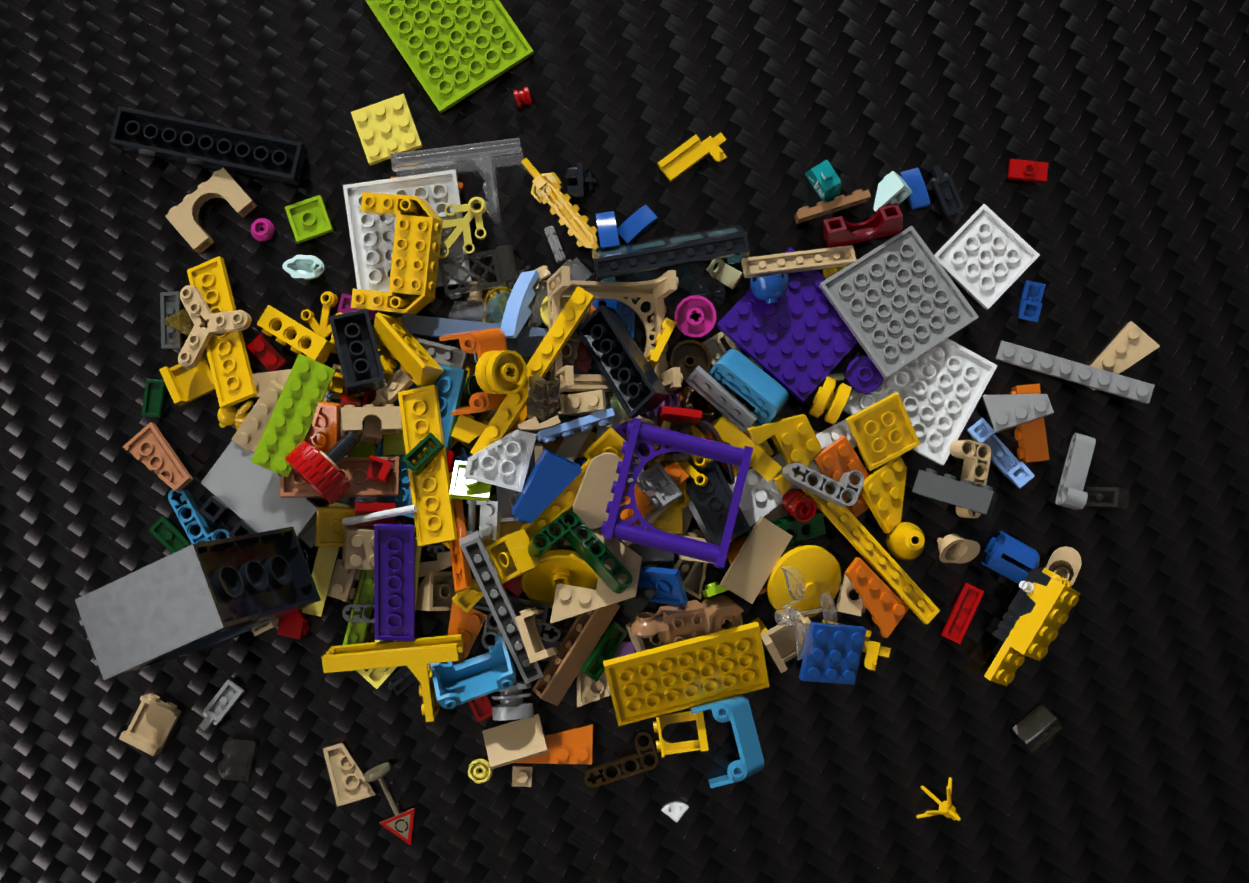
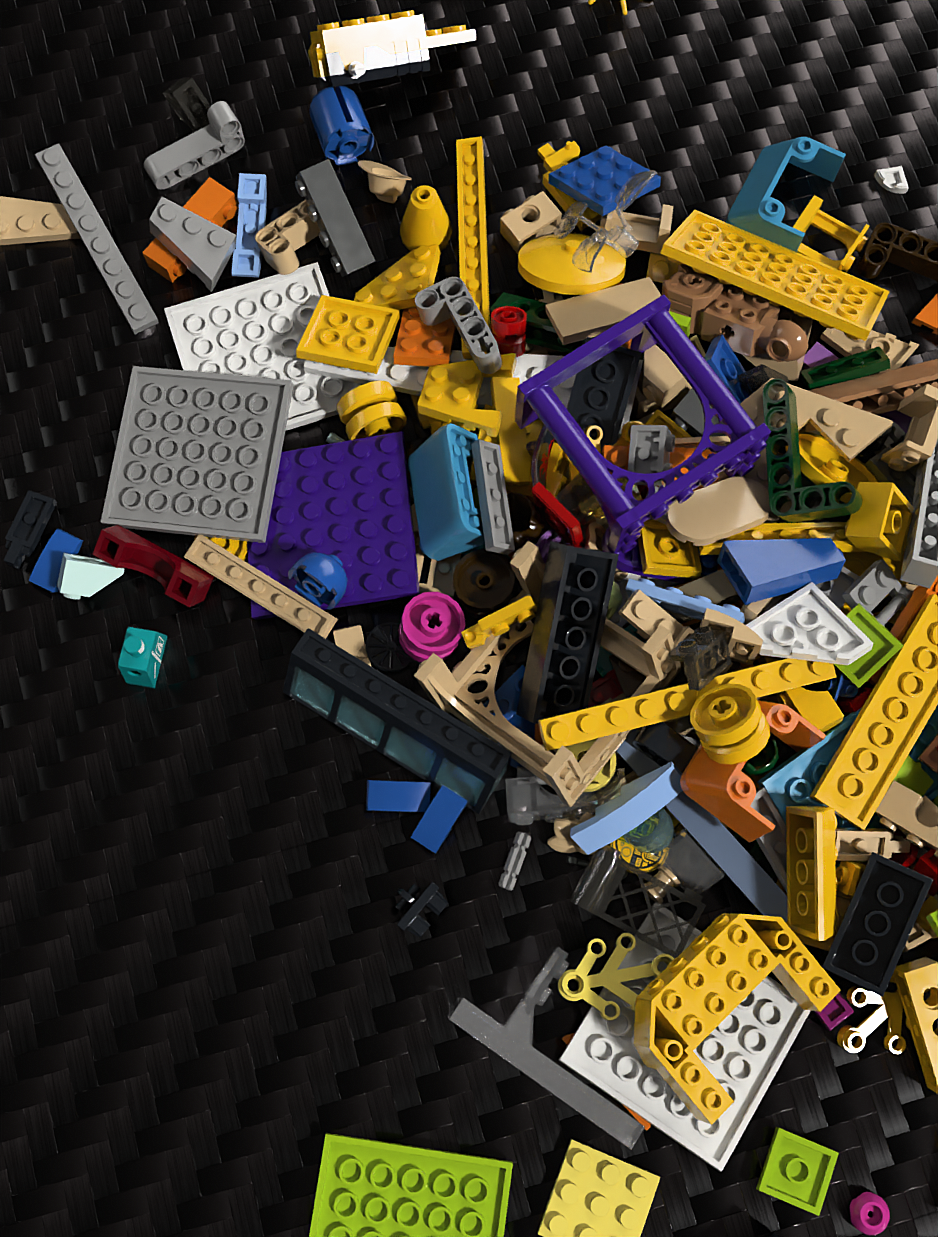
camera: 145 degrees left, 10 degrees down
light aqua arm [282,255,324,280] -> none
dark green slope [401,433,444,476] -> none
red wheel [513,86,533,109] -> none
yellow bar [521,158,599,250] -> none
yellow piece [658,132,727,182] -> none
medium nougat plate [794,189,871,224] -> none
dark purple tile [845,355,884,394] -> none
orange wing [845,557,909,638] -> none
white plate [934,204,1040,310] -> none
red plate [941,583,984,644] -> none
blue slope [1018,280,1046,322] -> none
tan piece [1046,546,1082,586] -> none

